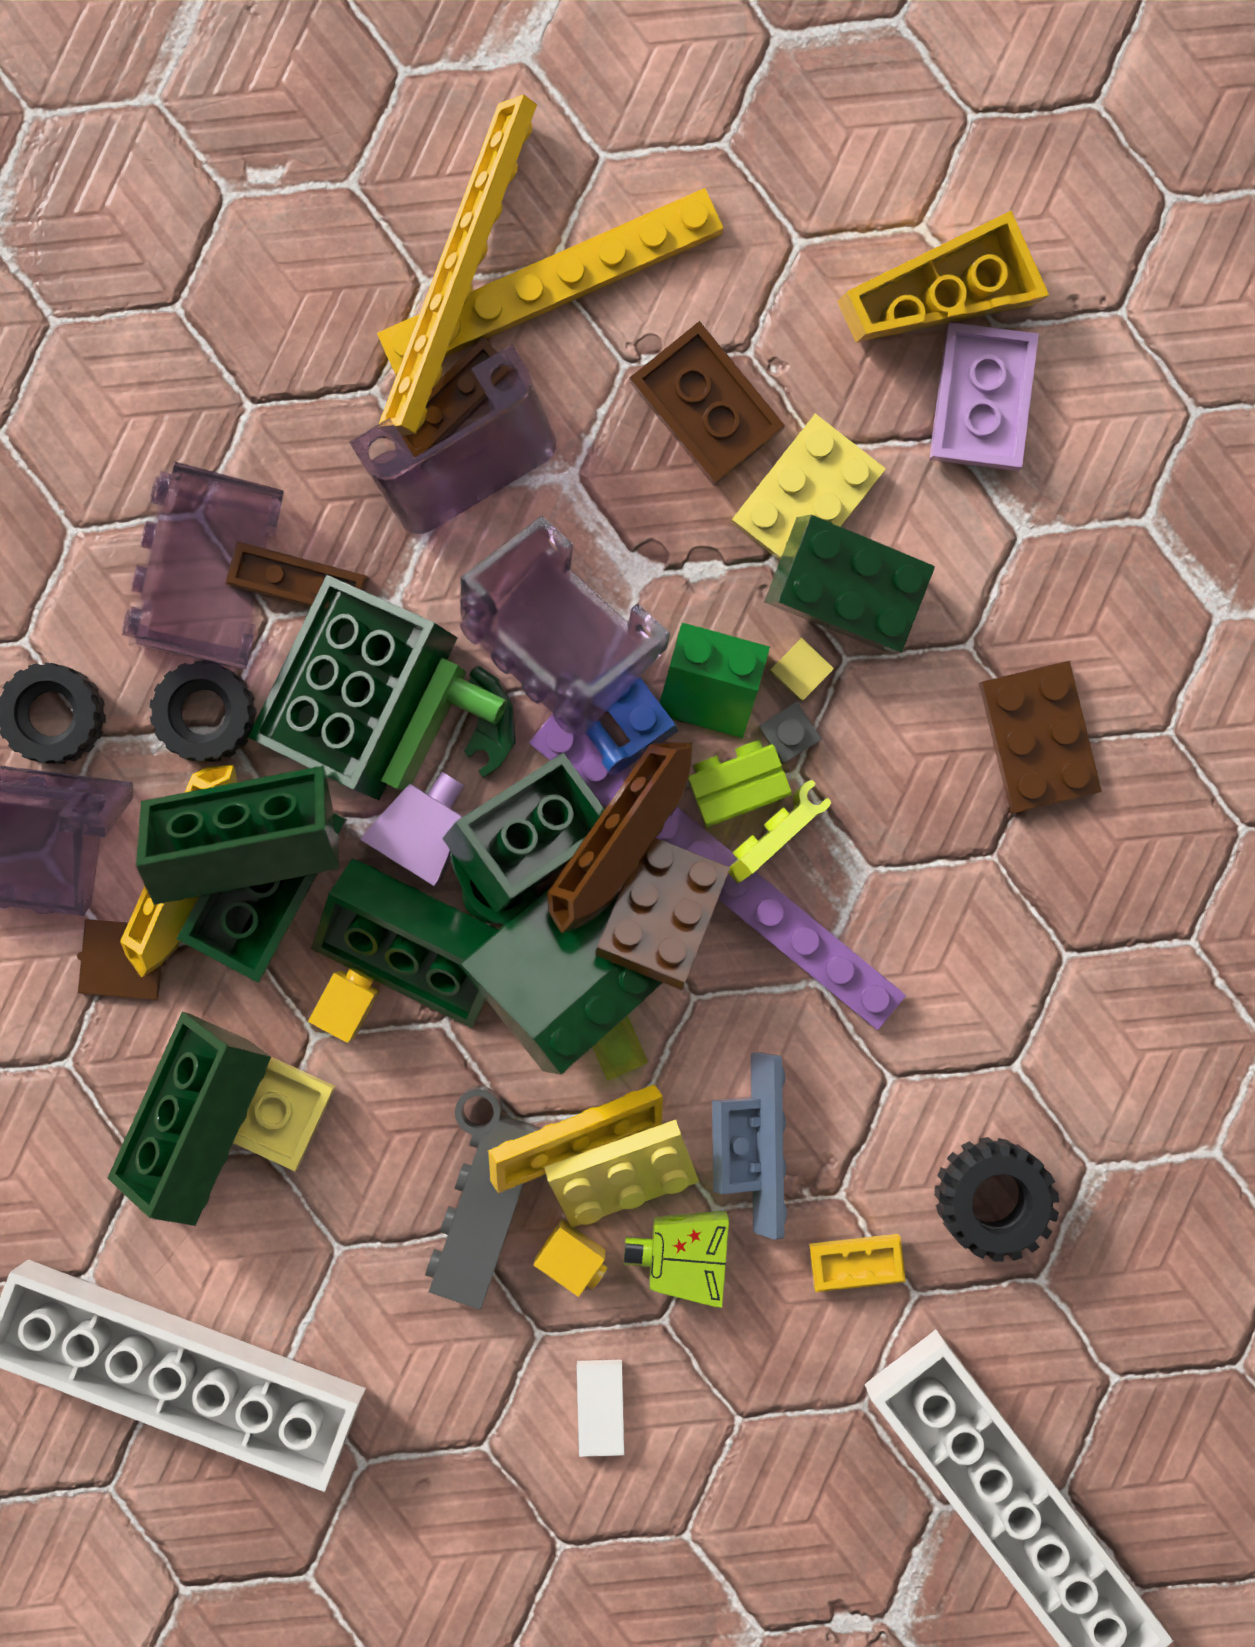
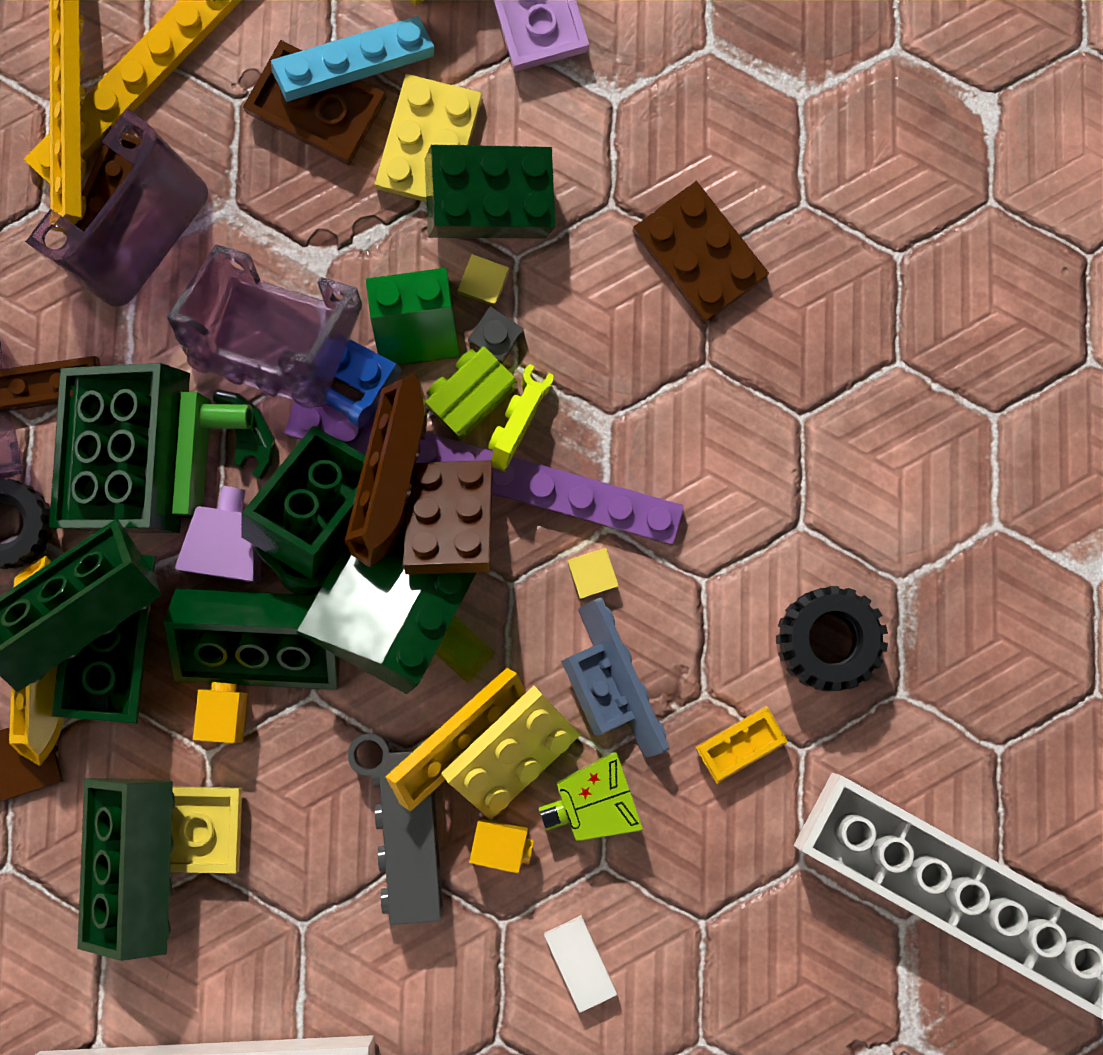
camera: 20 degrees left, 5 degrees down
none -> medium azure plate [271,16,434,102]
none -> light yellow tile [567,548,619,599]

